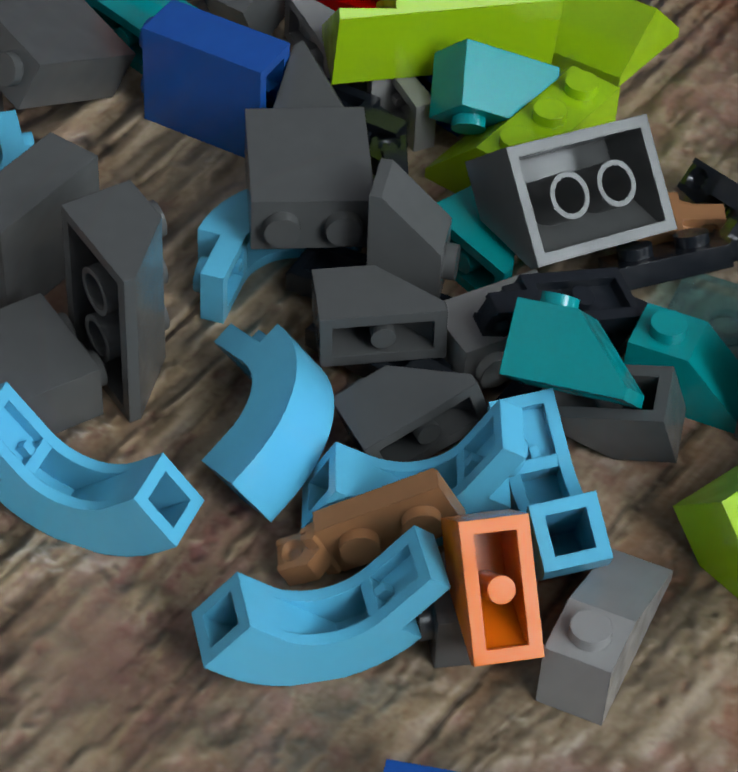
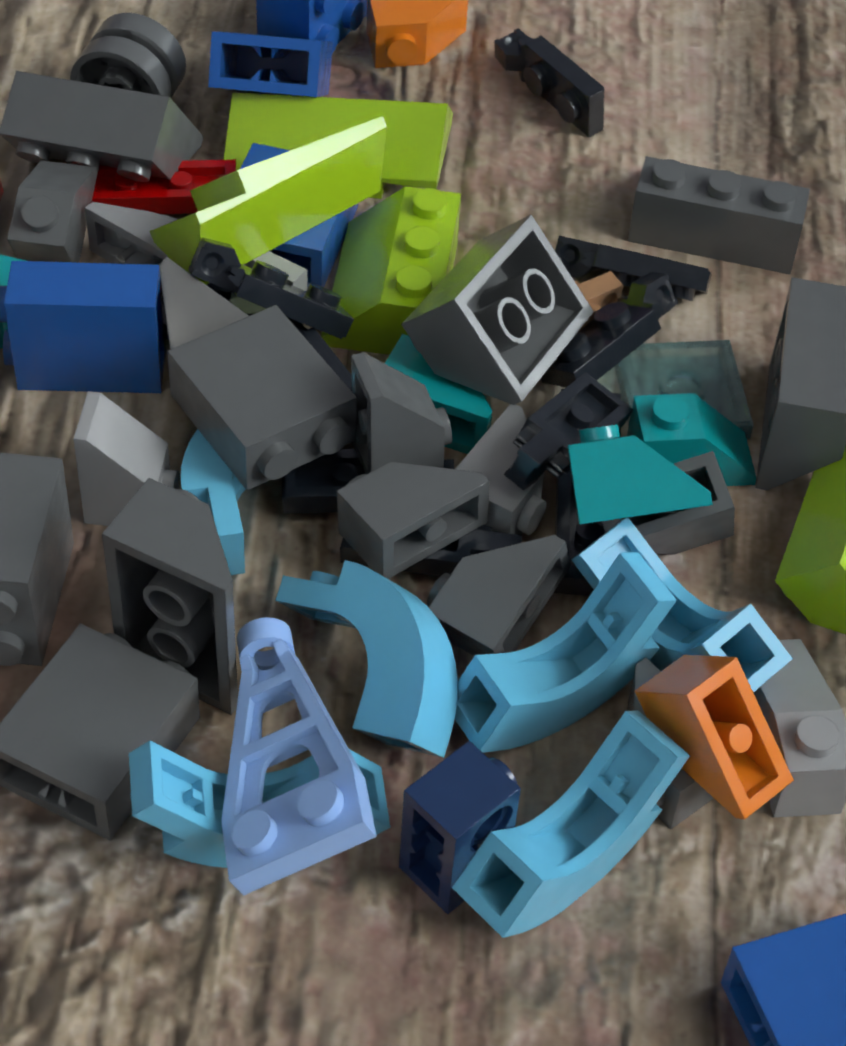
camera: 30 degrees left, 5 degrees up
medium nougat hinge [276,468,466,586] -> none
teal slope [429,38,560,135] -> none
none -> light grey slope [73,391,180,526]
none -> black hinge [188,237,354,339]
none -> light blue plate [221,617,377,896]
none -> dark blue brick [399,741,521,915]

